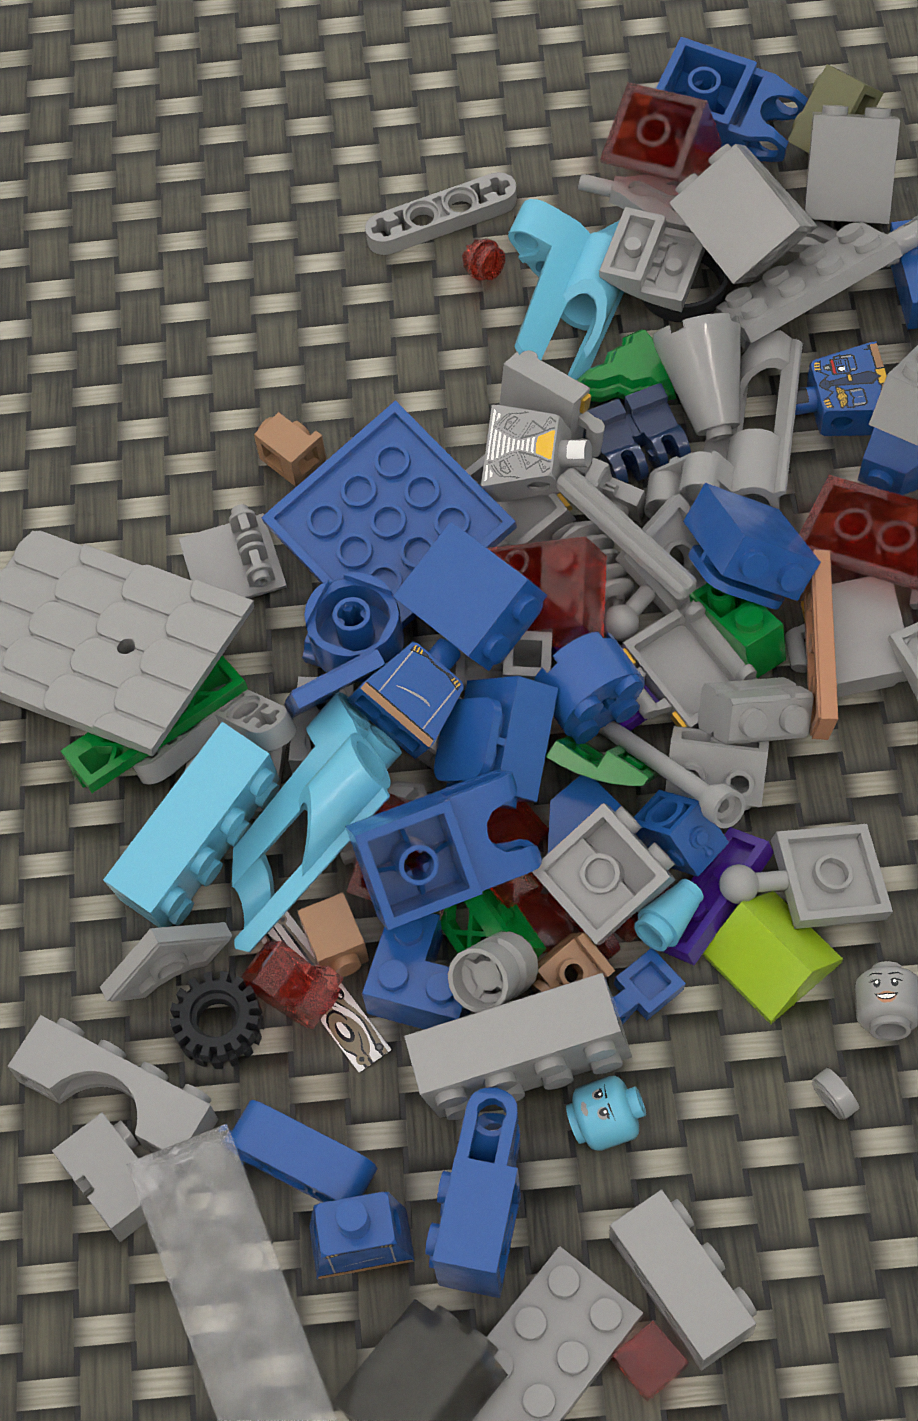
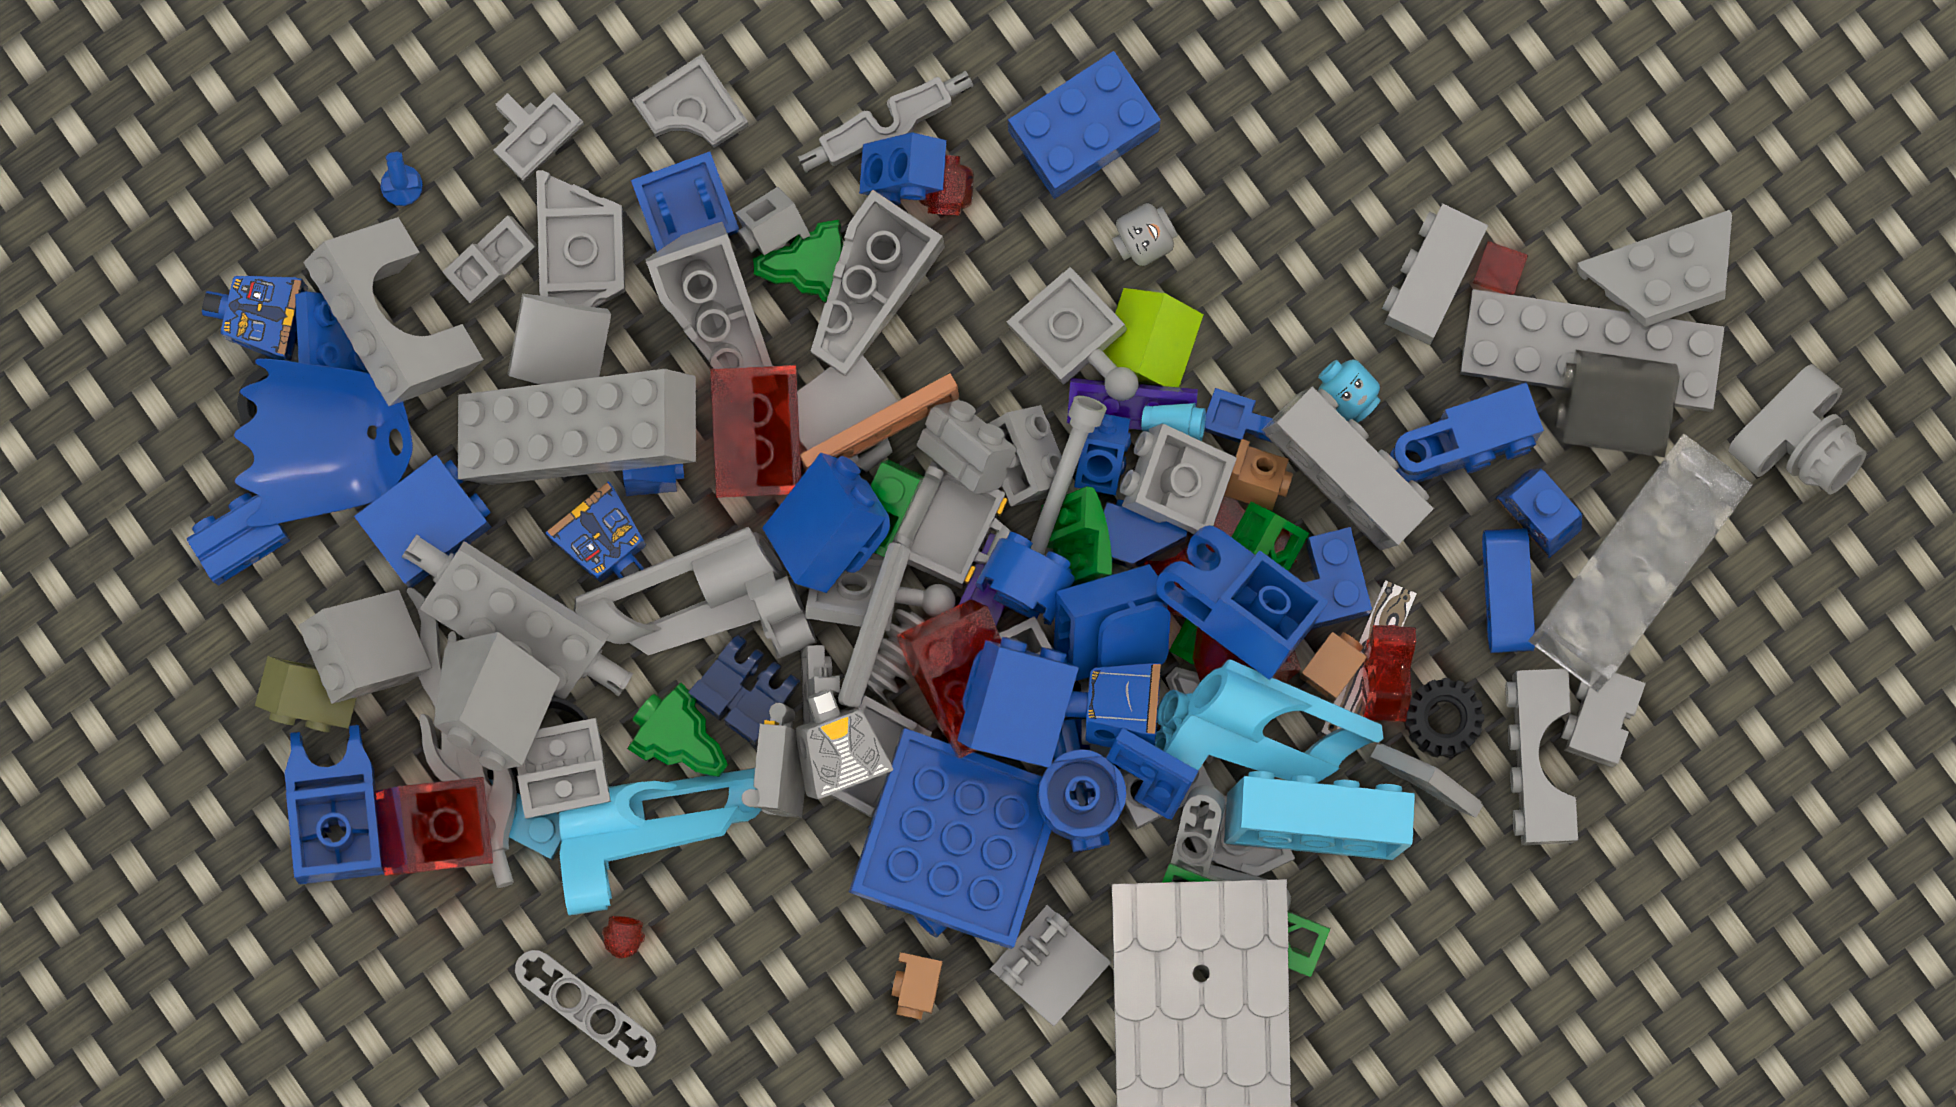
camera: 125 degrees left, 20 degrees up
light grey wheel [448,932,538,1013] -> none
light grey cone [652,313,741,442] -> none
light grey tile [812,1068,859,1120] -> none

